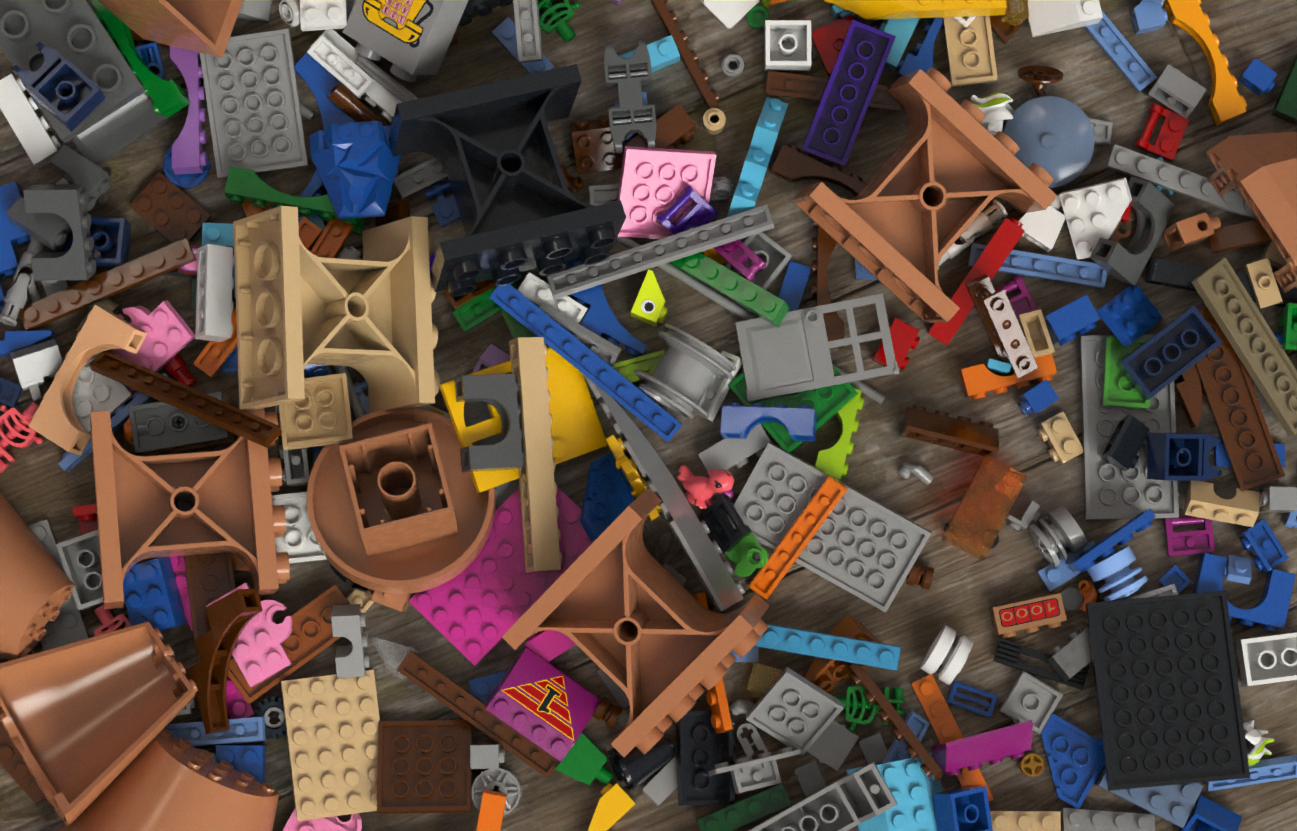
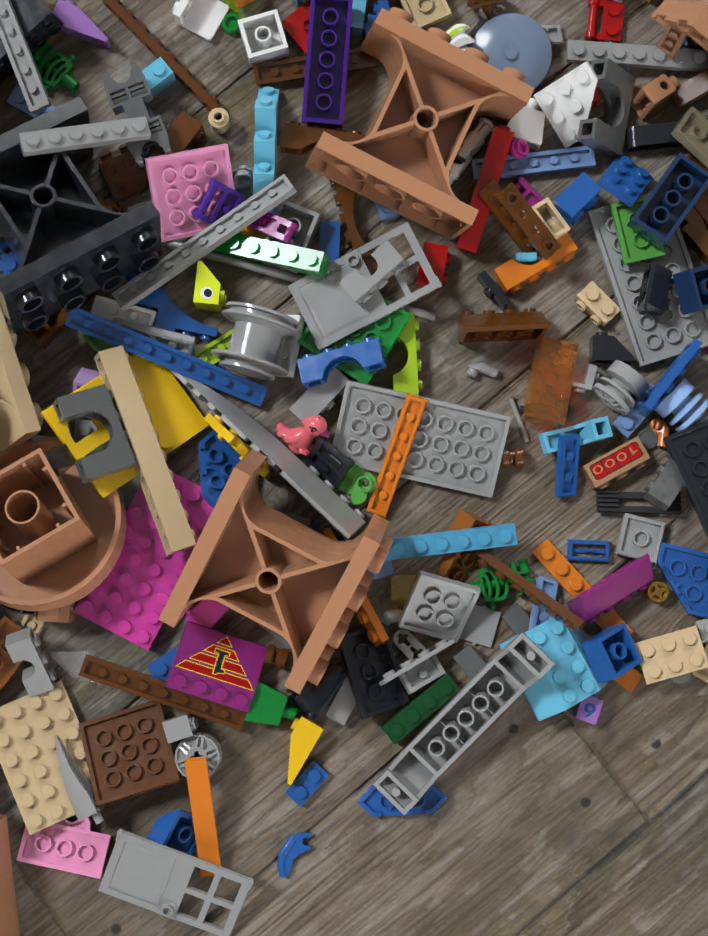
camera: 15 degrees left, 0 degrees up
green plate [453,282,519,333] -> none
light grey plate [721,54,744,77] -> none
white wheel [920,625,974,685] -> none
blue brick [1017,379,1059,417] -> none
none -> light grey plate [18,116,151,157]
none -> clear smoke bracket [46,444,76,477]
none -> light grey piece [55,735,105,825]
none -> light grey arch [339,241,406,305]
none -> black plate [477,270,510,310]
none -> light grey piece [507,396,530,443]
none -> dark pink plate [510,138,529,159]
none -> medium azure arch [538,416,613,455]
none -> blue tile [554,434,581,497]
none -> black slope [589,332,634,364]

